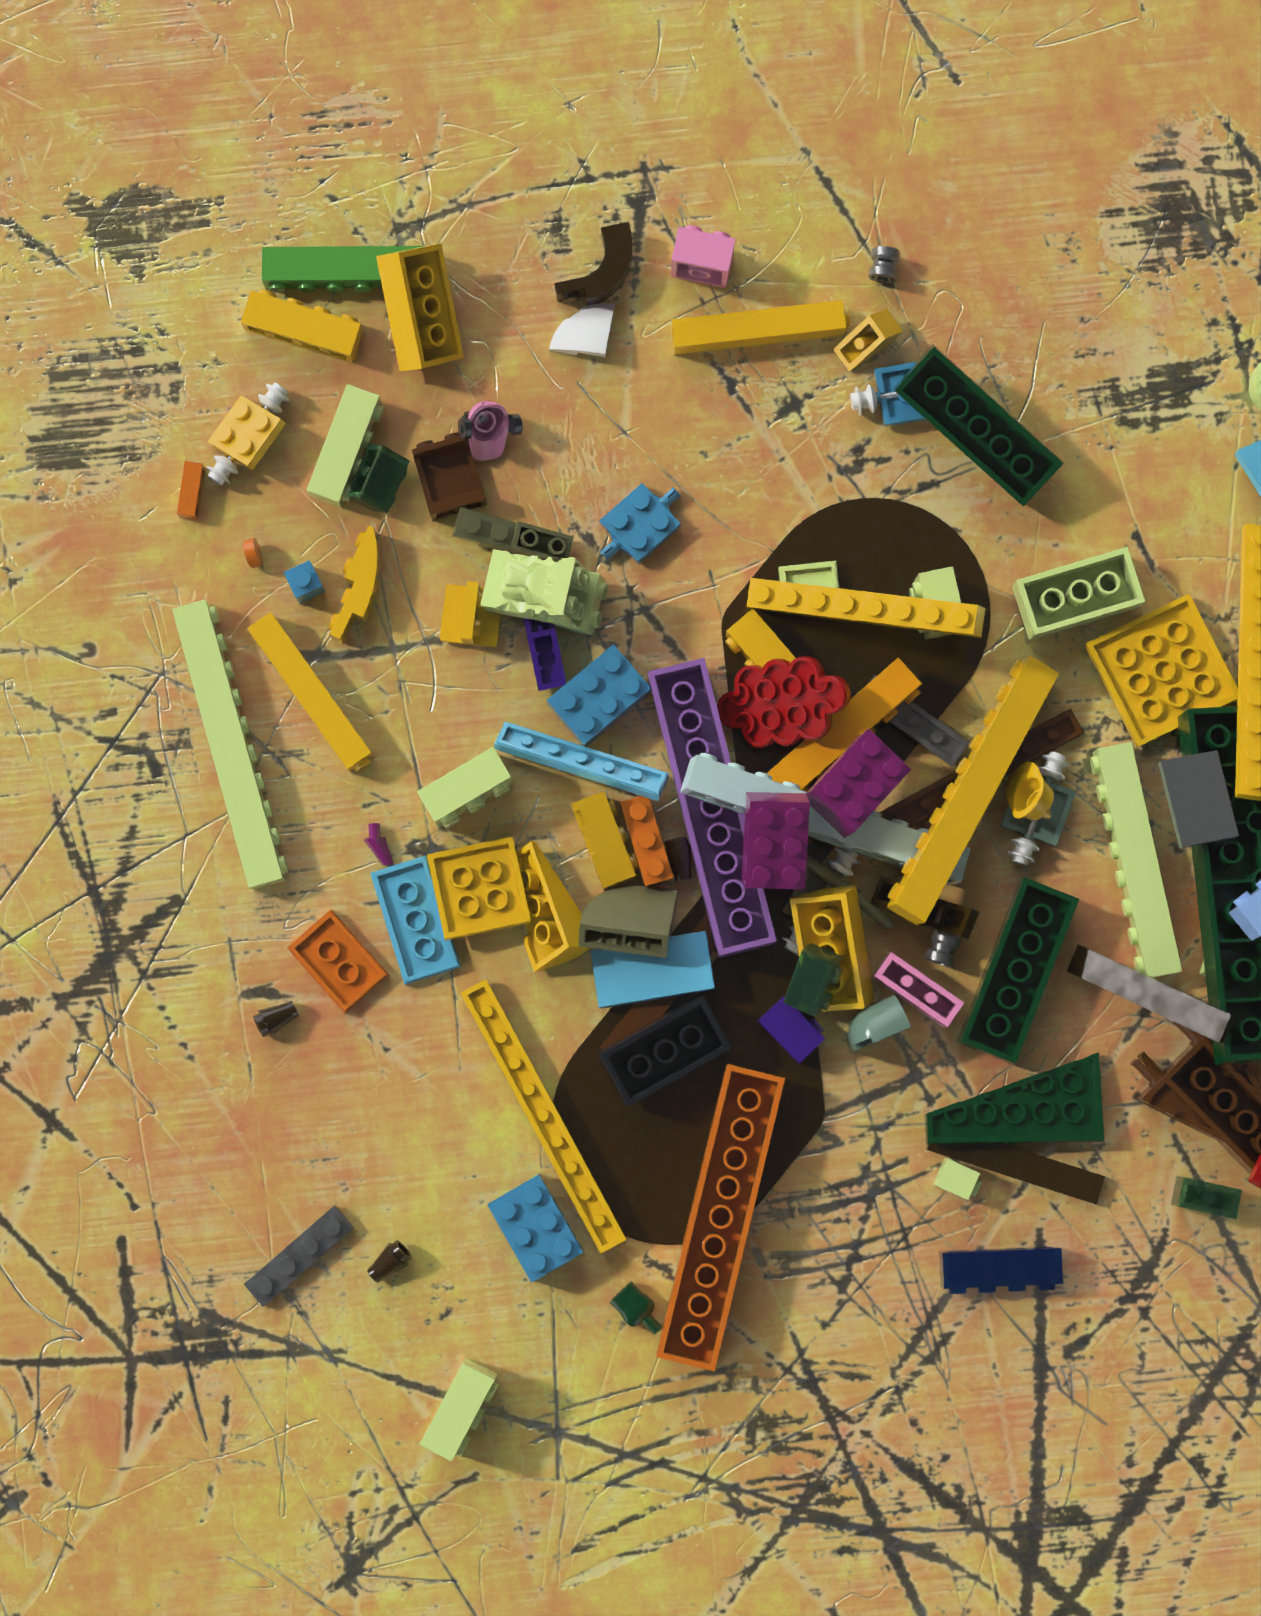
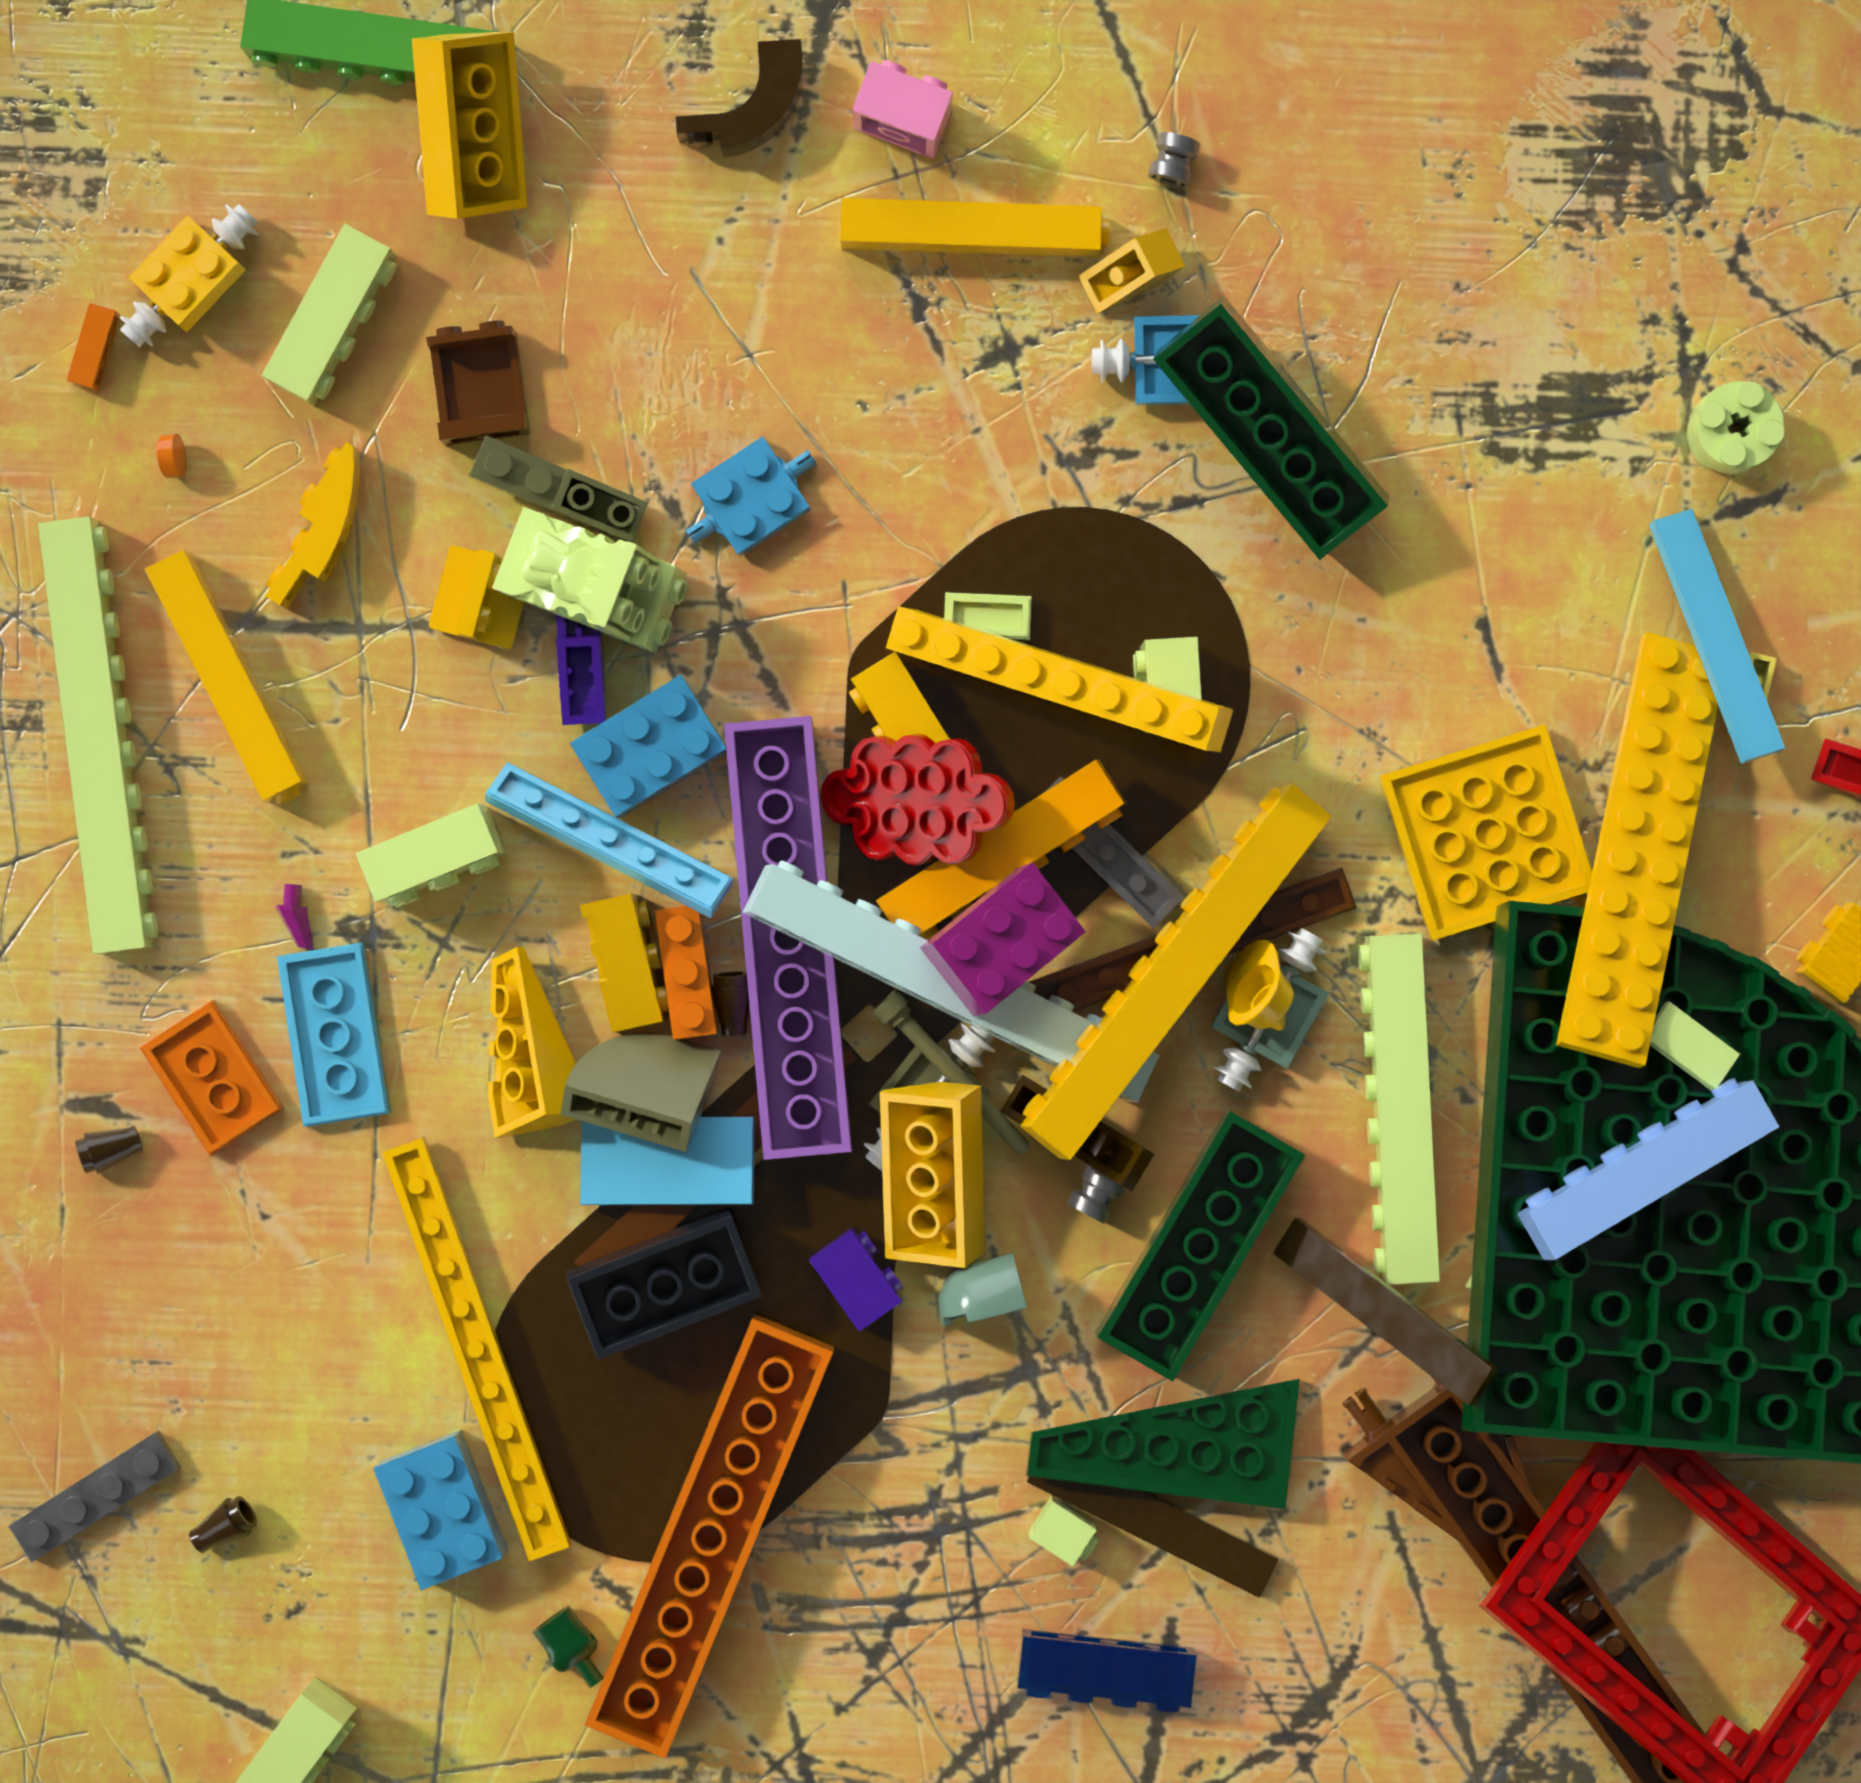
camera: 10 degrees right, 5 degrees up
yellow brick [241,289,363,363] -> none
dark azure brick [283,560,326,604] -> none
clear green brick [346,444,410,513] -> none
yellow plate [427,836,531,941] -> none
bright pink cap [458,401,523,461] -> none
white brick [549,303,615,357] -> none
magenta brick [742,792,810,889] -> none
clear green brick [783,943,843,1017] -> none
bright pink brick [871,952,964,1028] -> none
yellowish green brick [1012,547,1145,641] -> none
dark grey tile [1158,750,1239,849] -> none
clear green brick [1171,1176,1242,1219] -> none

